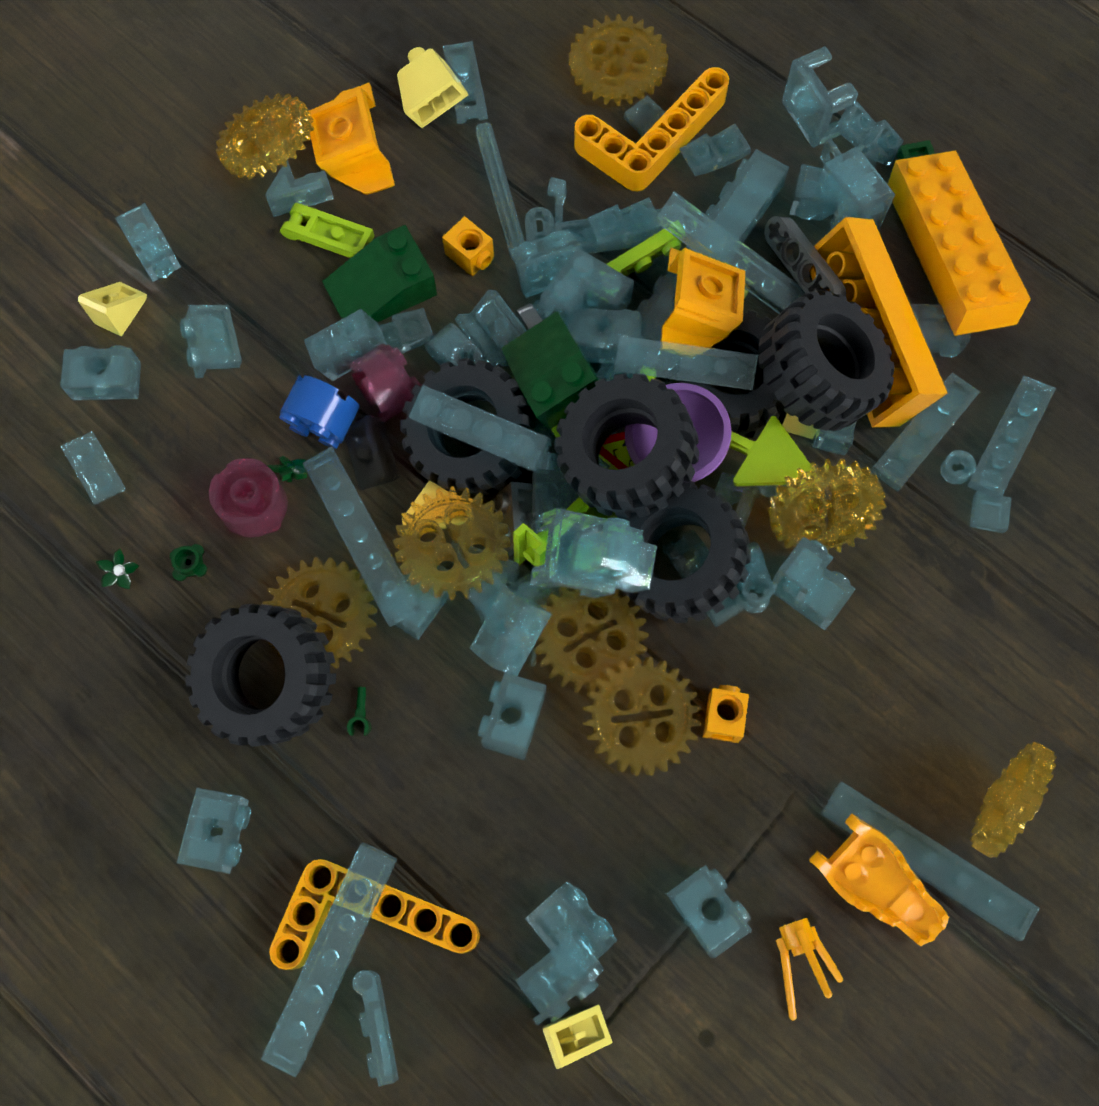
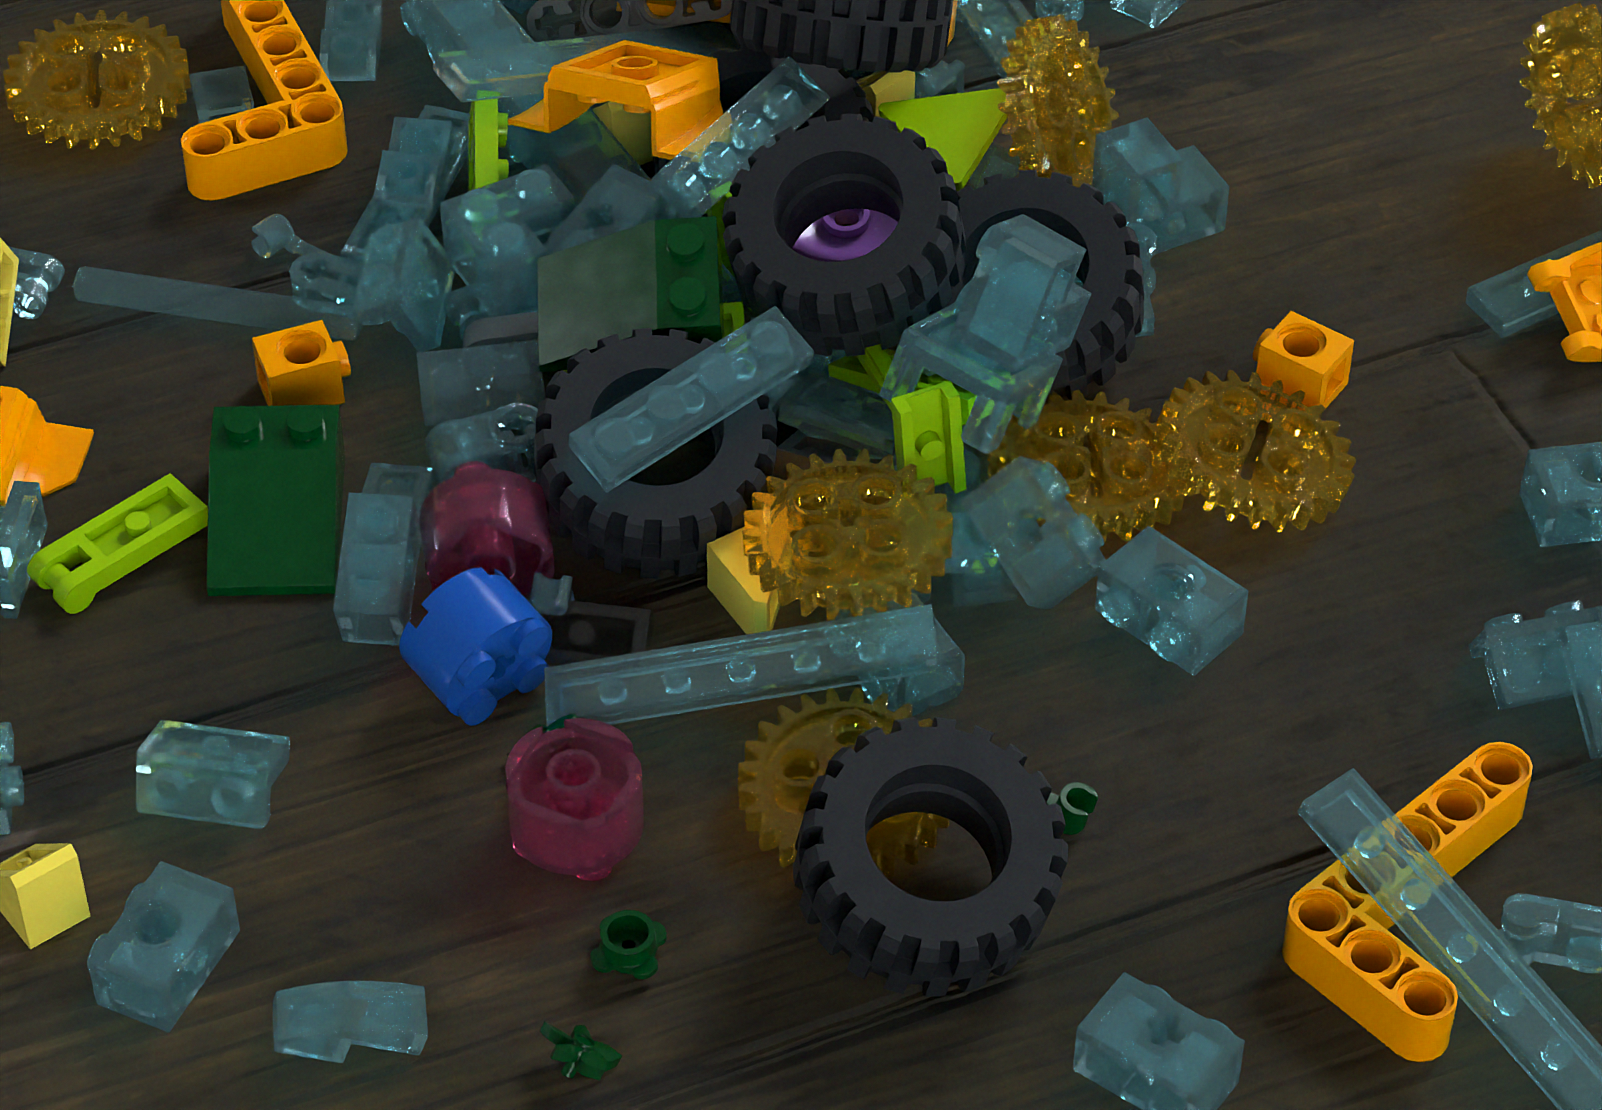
camera: 65 degrees left, 25 degrees down
none -> clear light blue hand [529,572,575,615]

